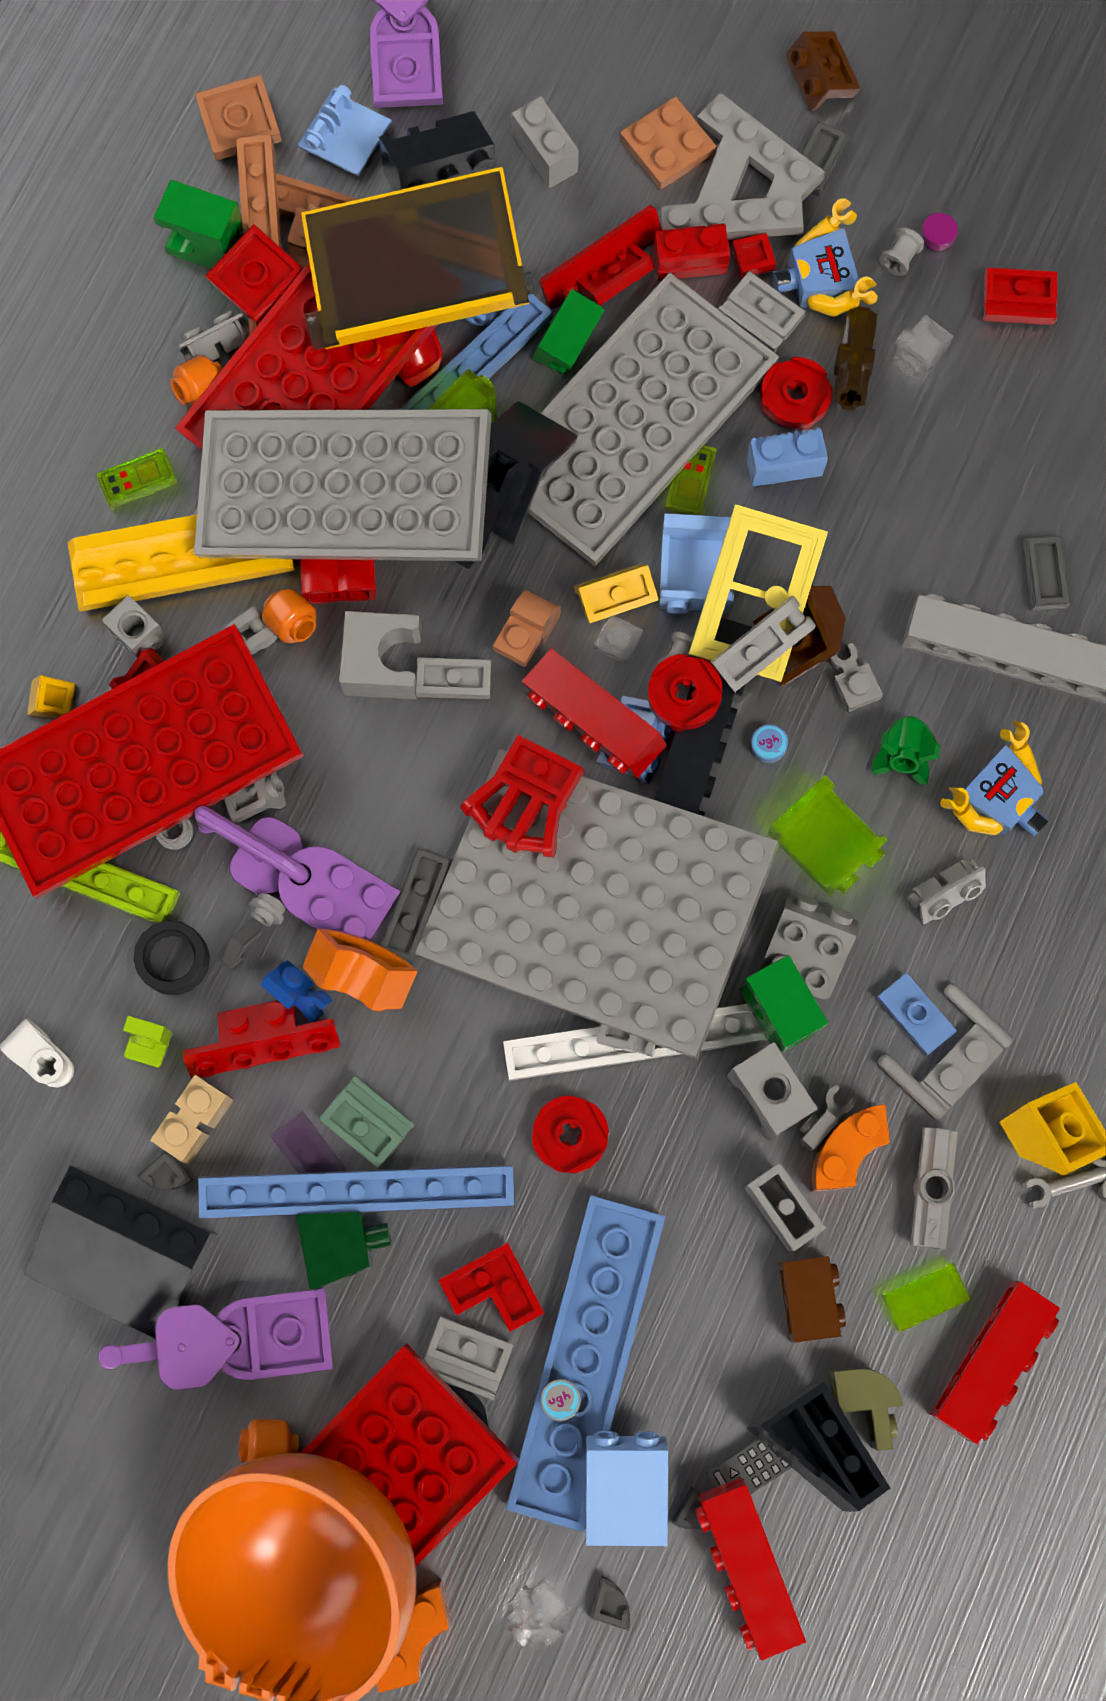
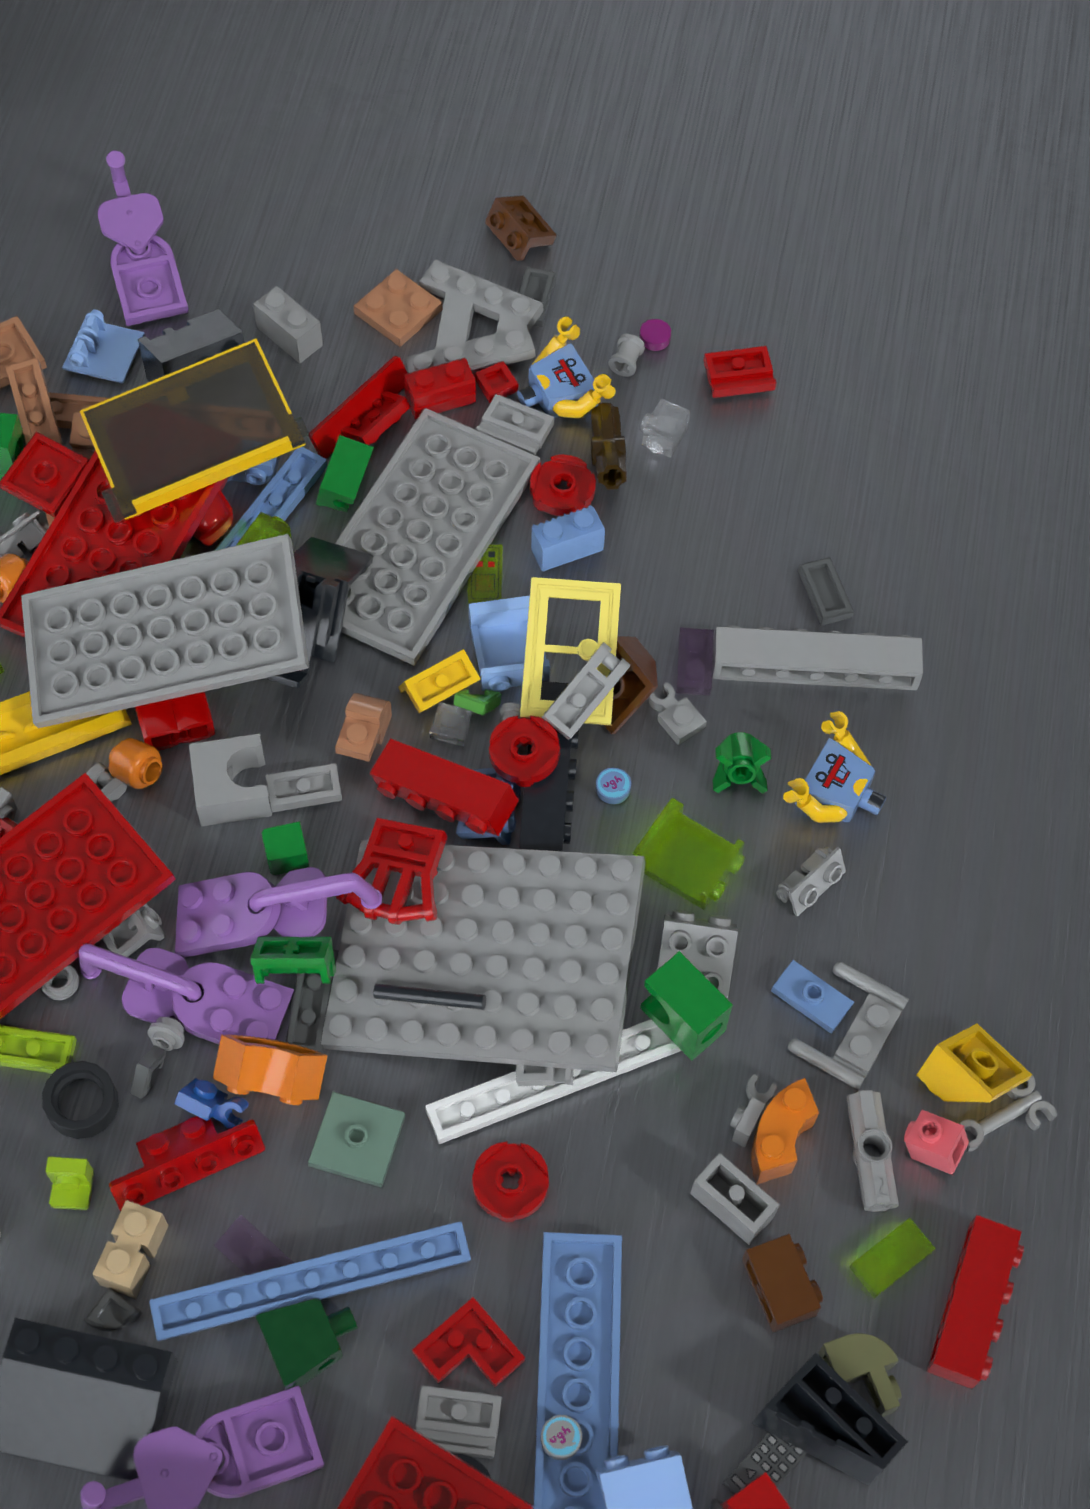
camera: 15 degrees left, 15 degrees down
sand green plate [319,1076,415,1169] -> none
light grey piece [727,1042,818,1141] -> none
none -> medium lavender plate [175,867,383,958]
none -> green hinge [250,937,336,984]
none -> green piece [261,821,309,876]
none -> sand green plate [308,1092,406,1188]
none -> black bar [373,984,486,1010]
none -> bright green tile [453,689,502,715]
none -> clear purple plate [676,627,714,696]
none -> coral brick [904,1110,969,1175]

